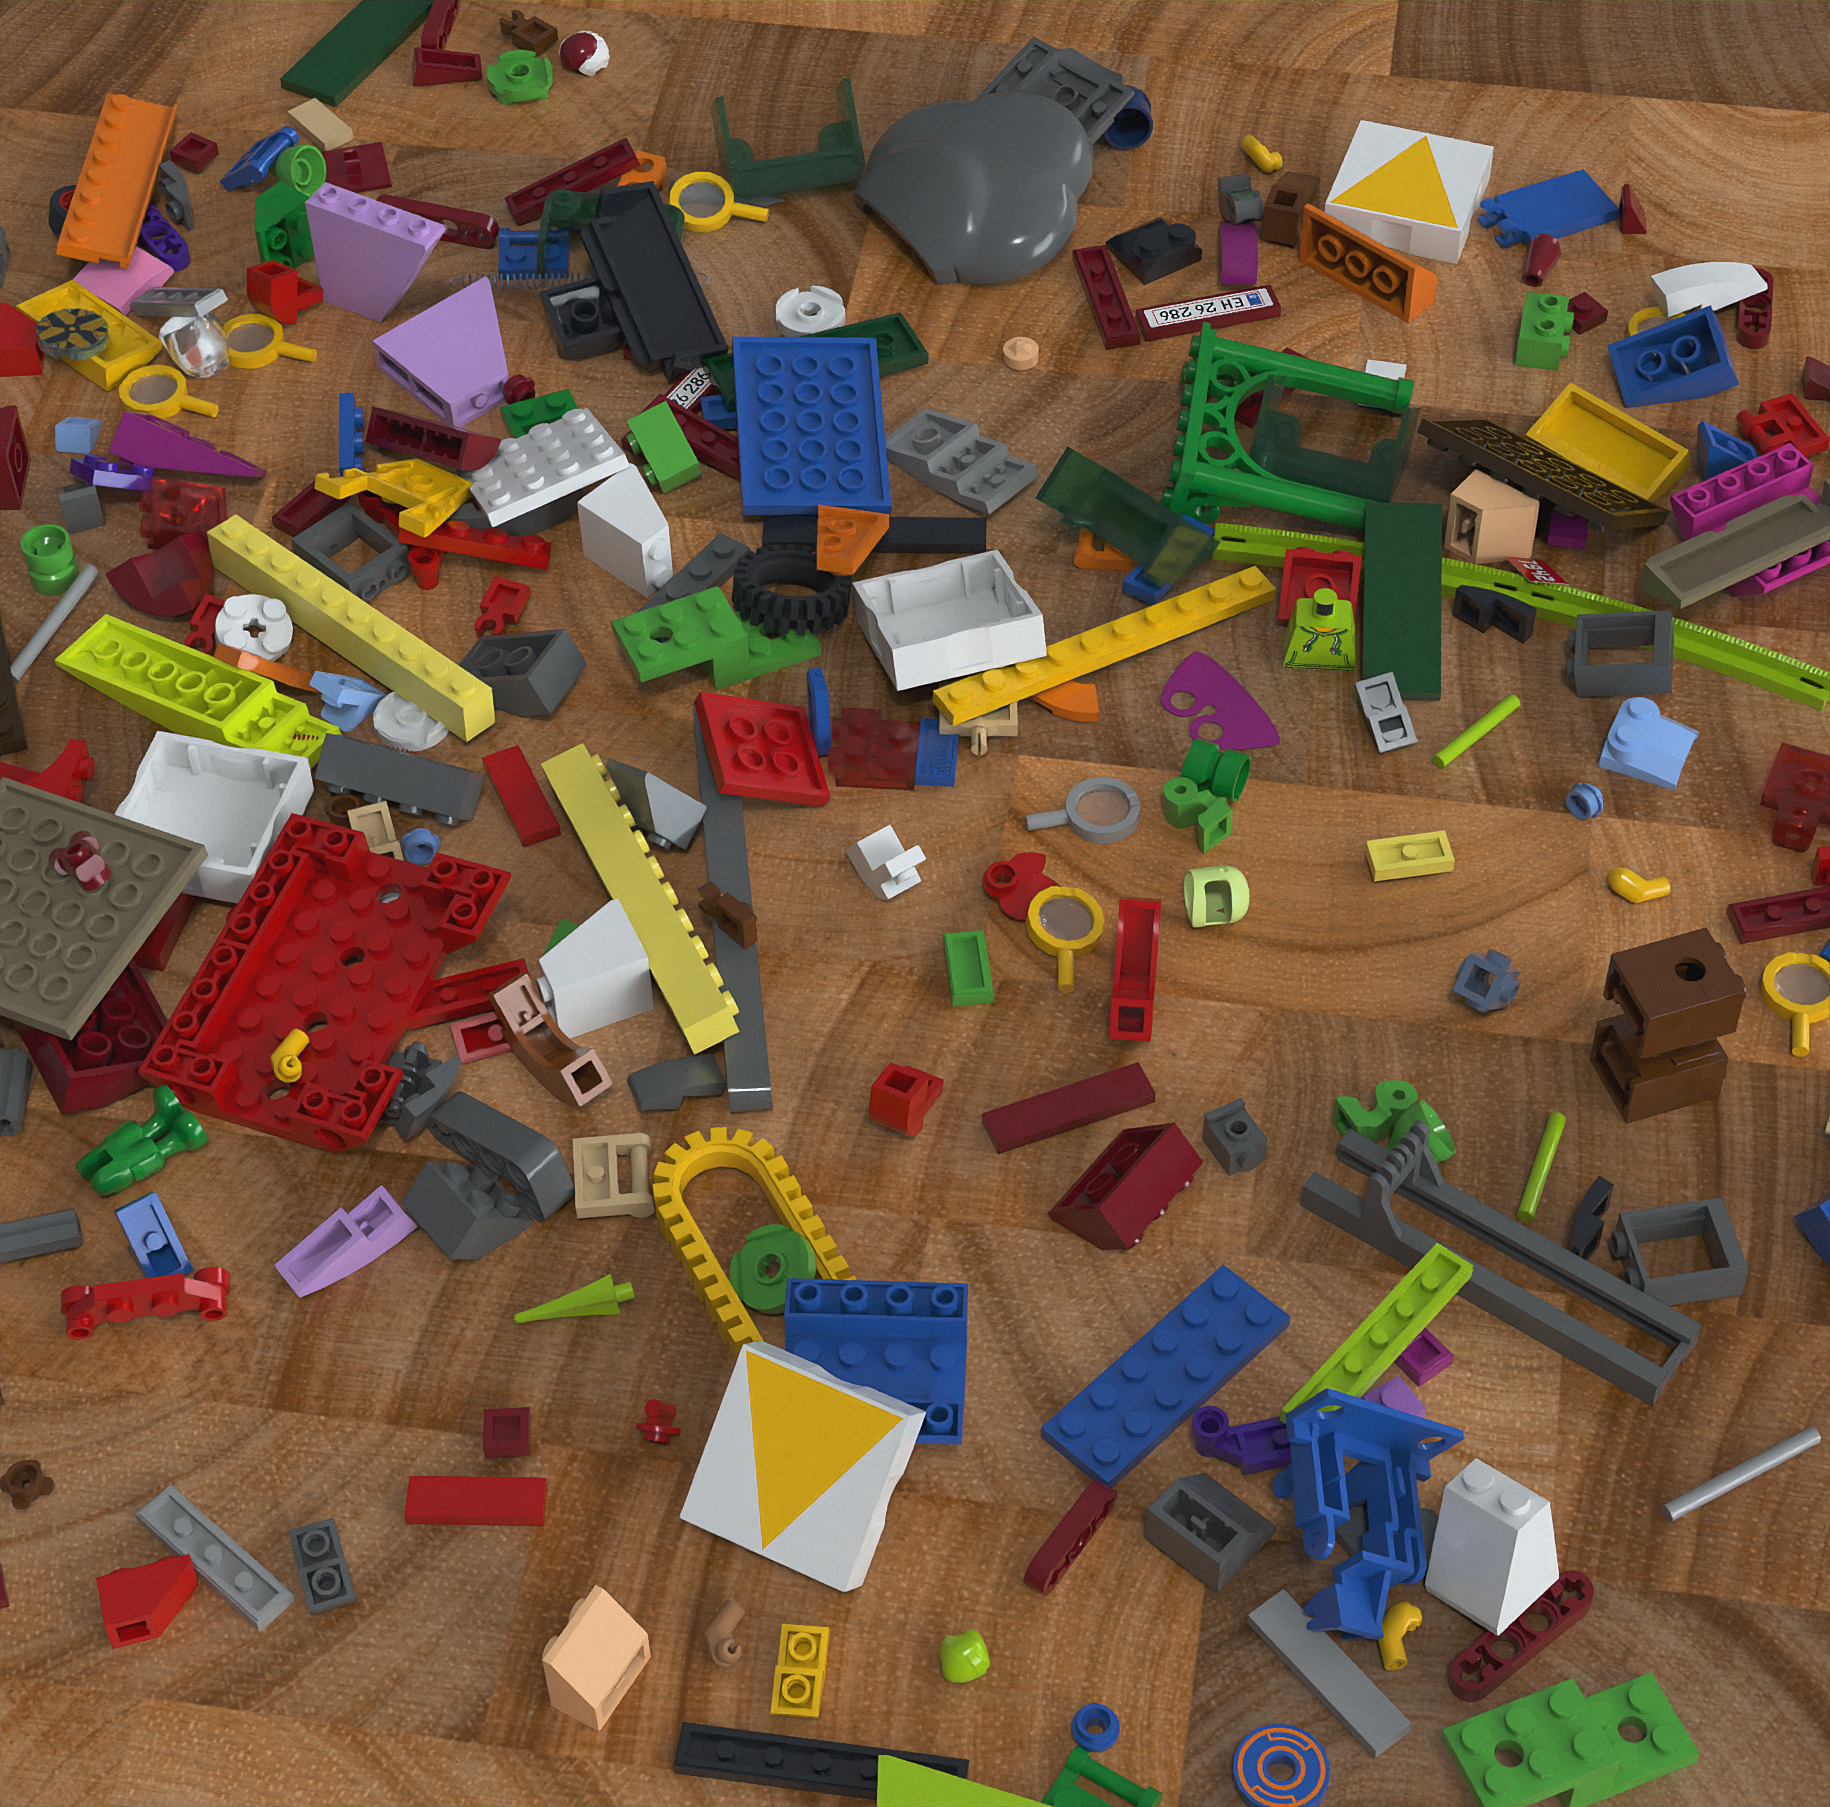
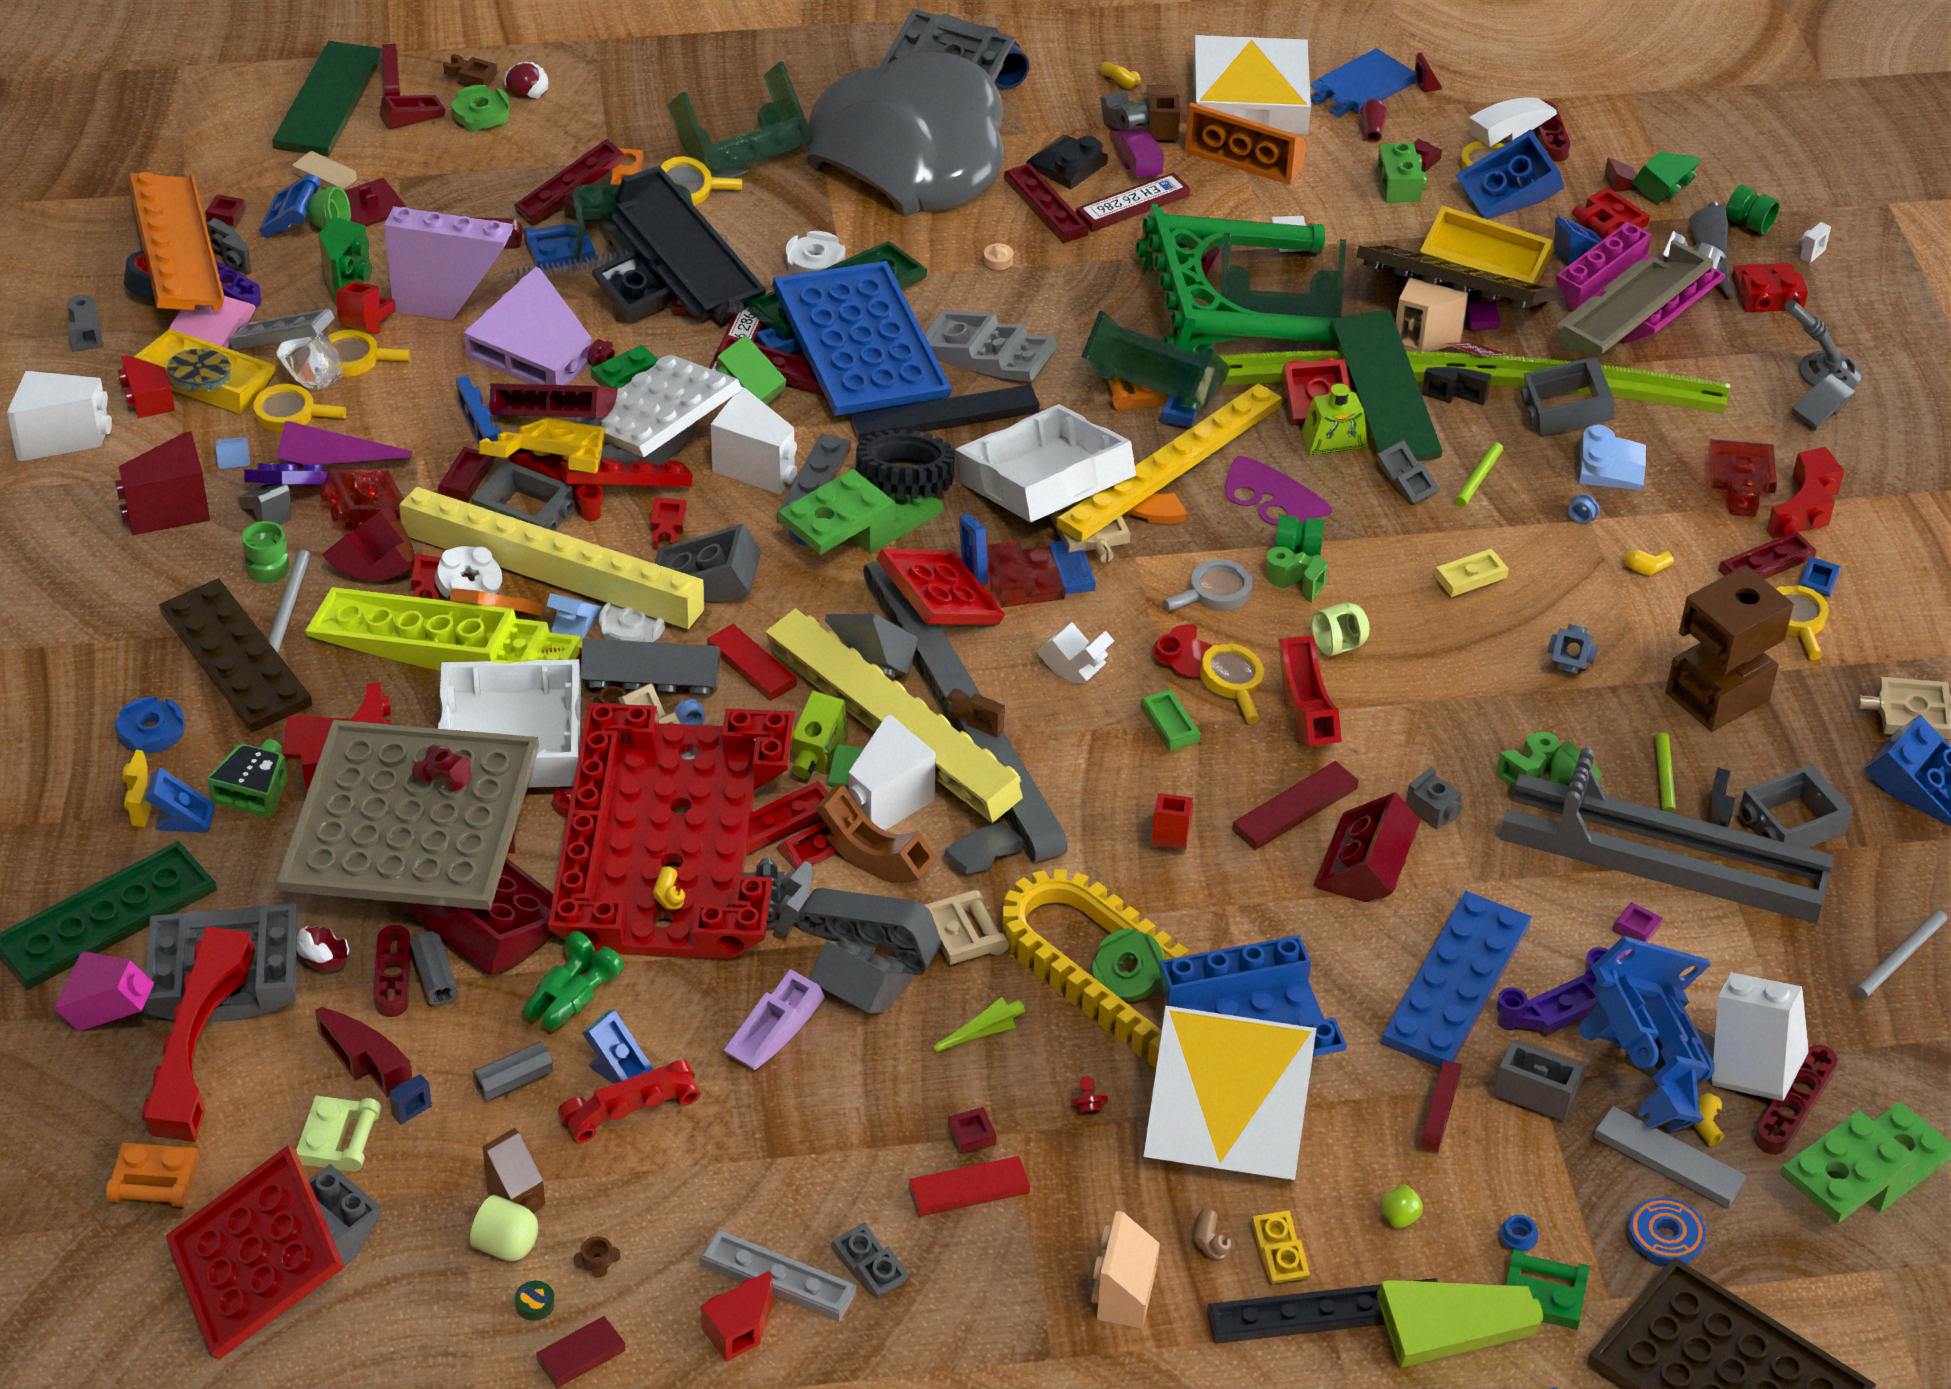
camera: 20 degrees left, 5 degrees down
orange wing [817,504,889,576] -> none
lime plate [1280,1243,1474,1424] -> none
none -> lime torso [791,691,849,779]

